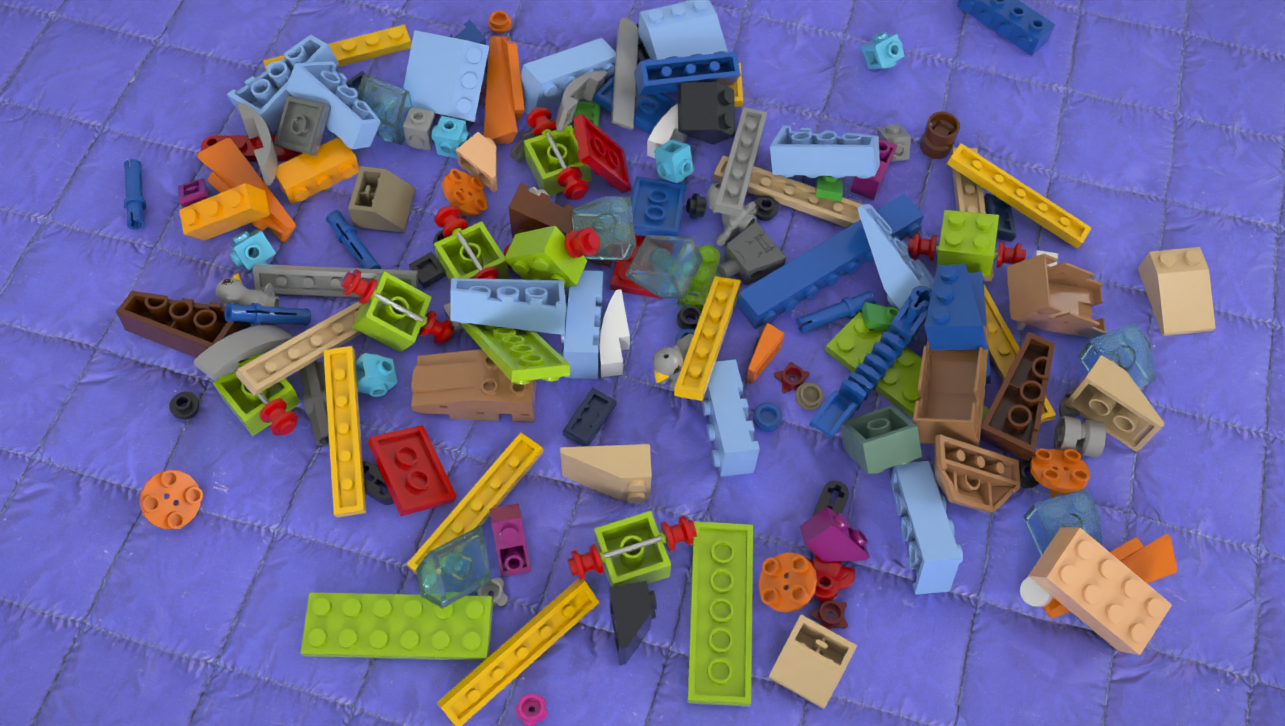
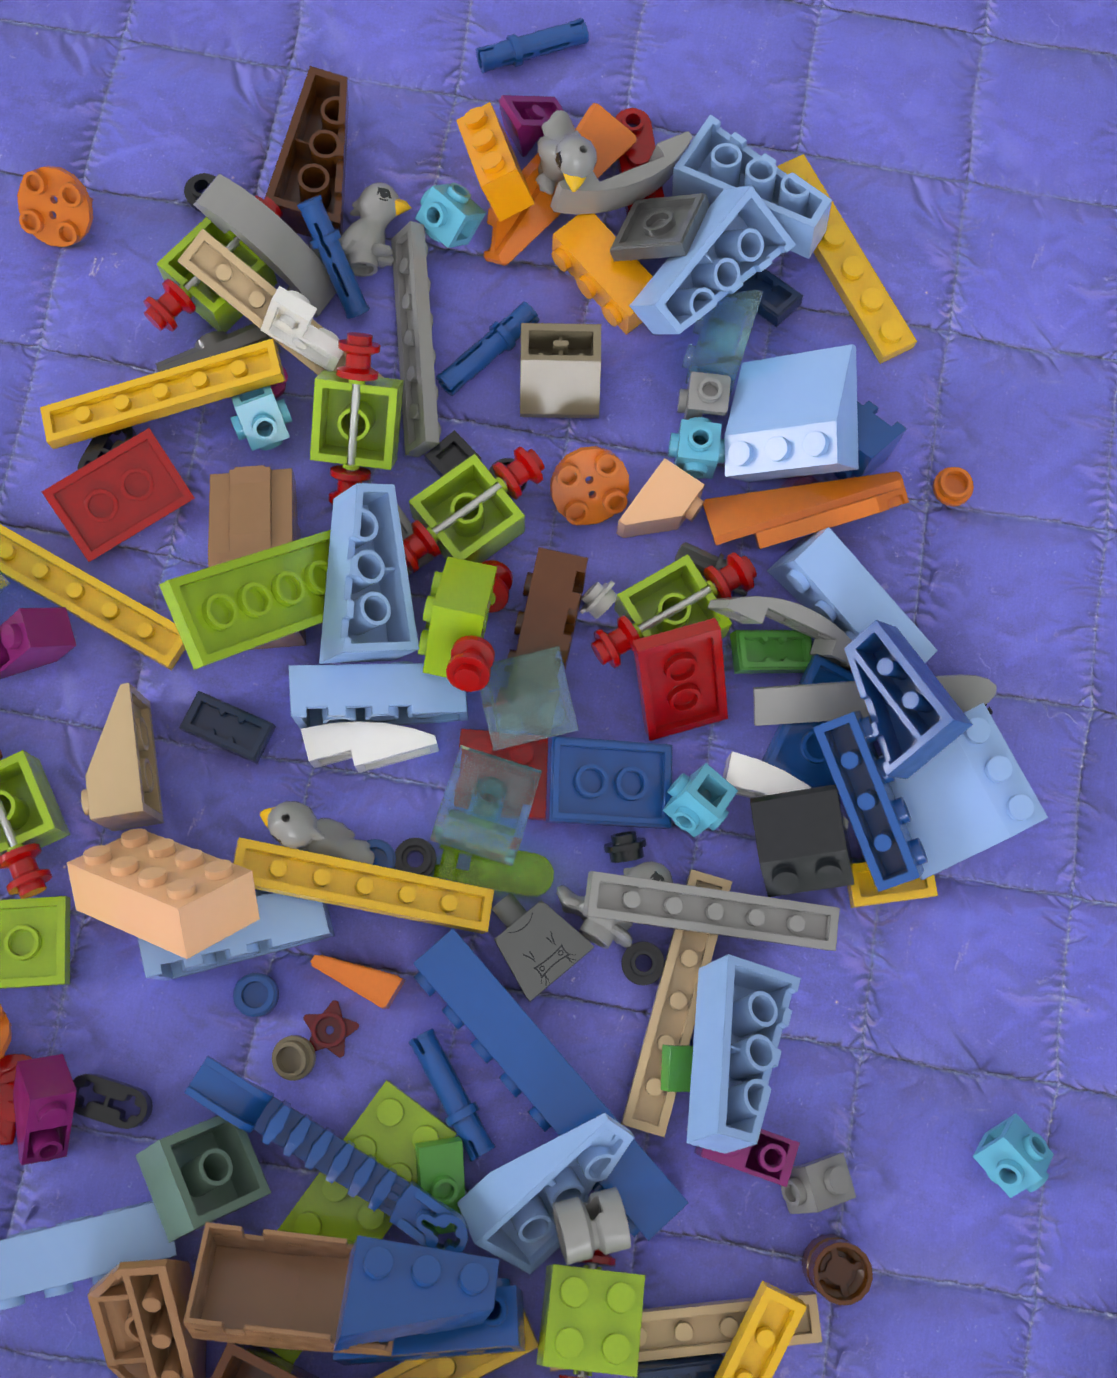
camera: 80 degrees right, 15 degrees up
none -> light nougat brick [67,828,260,959]
none -> white plate [261,286,344,371]
none -> light grey animal [536,110,597,195]
none -> light grey wheel [552,1187,631,1265]
none -> blue wedge [844,620,973,779]

